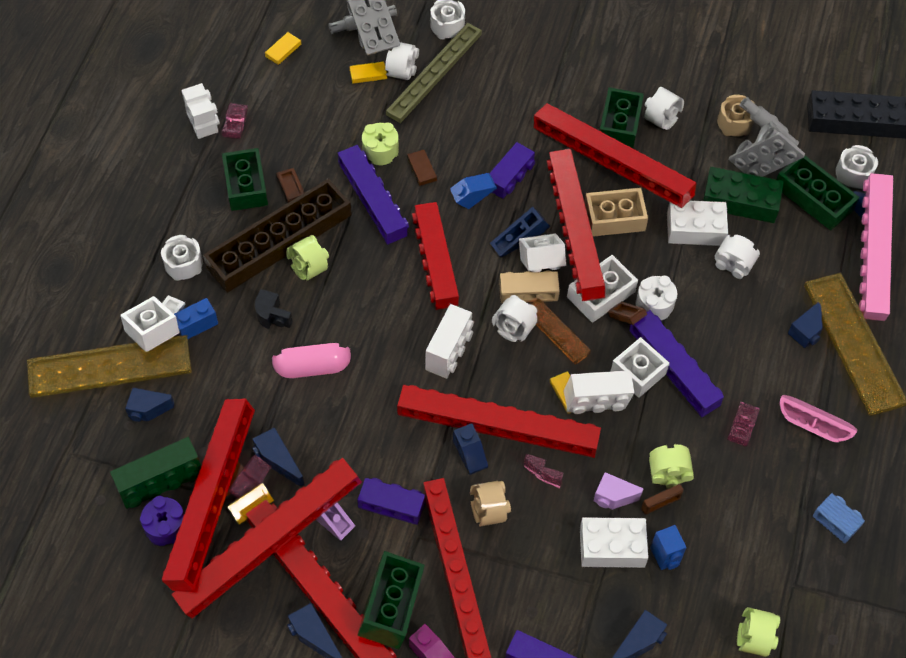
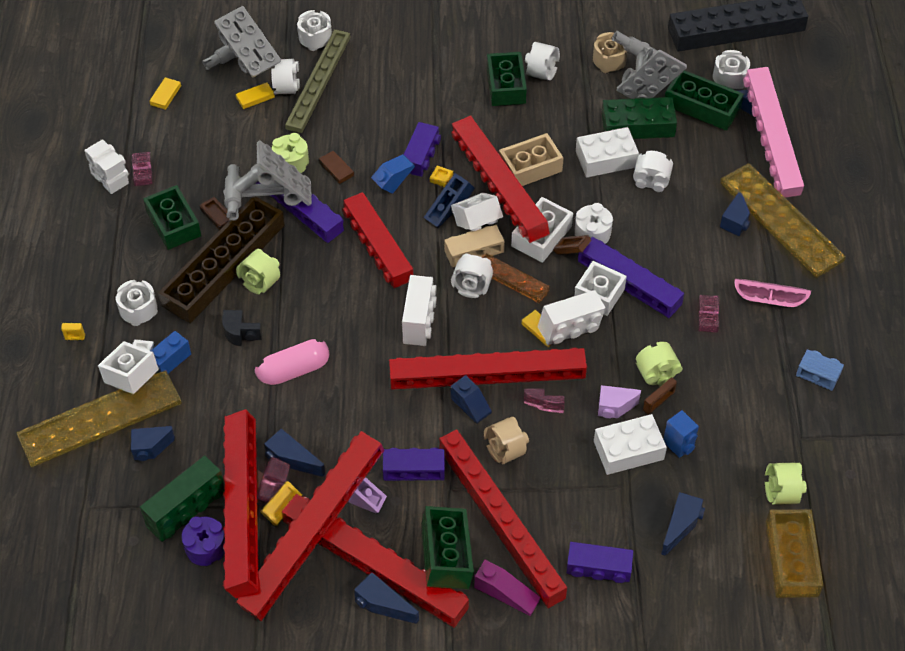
camera: 15 degrees left, 5 degrees down
red brick [534,103,696,208] -> none
none -> yellow tile [61,323,85,340]
none -> light grey plate [223,140,312,220]
none -> yellow tile [430,166,453,187]

